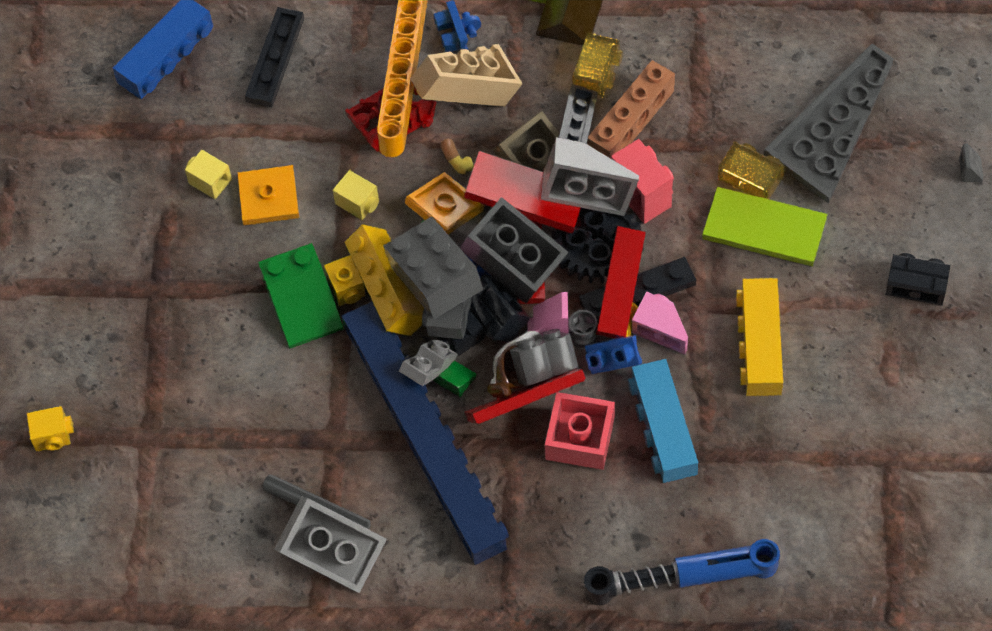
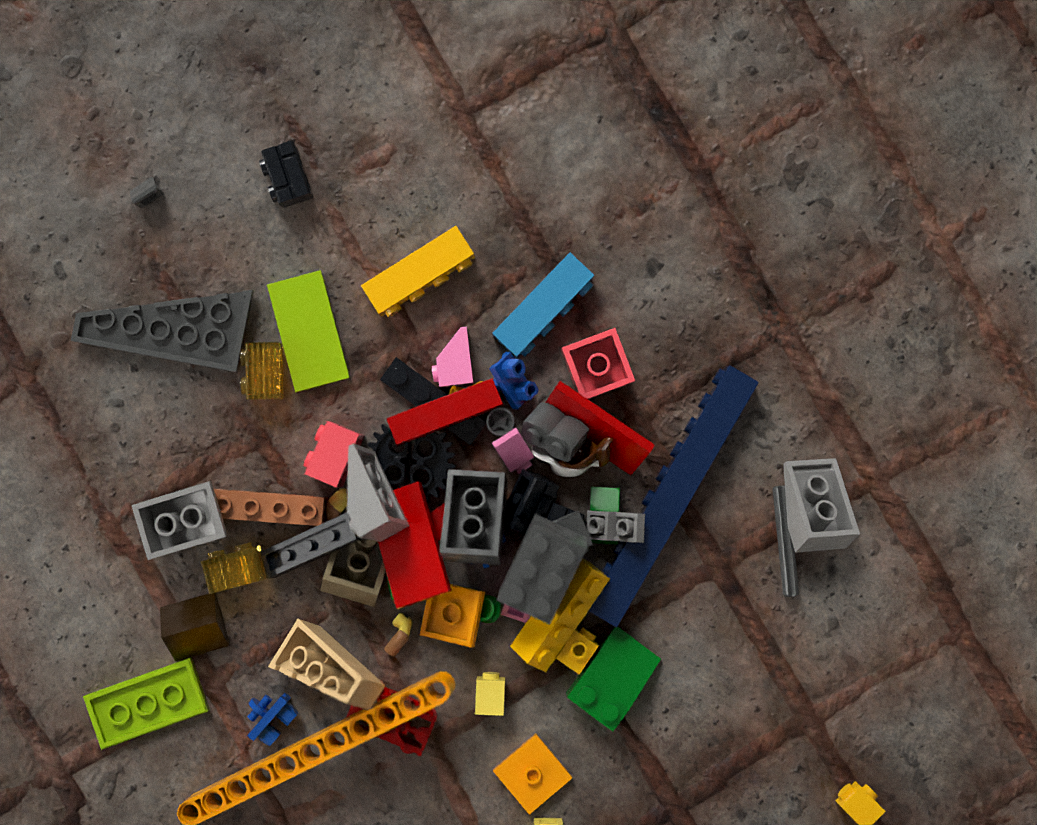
camera: 130 degrees left, 25 degrees up
piece [584,539,780,606] -> none
none -> light grey slope [132,481,228,560]

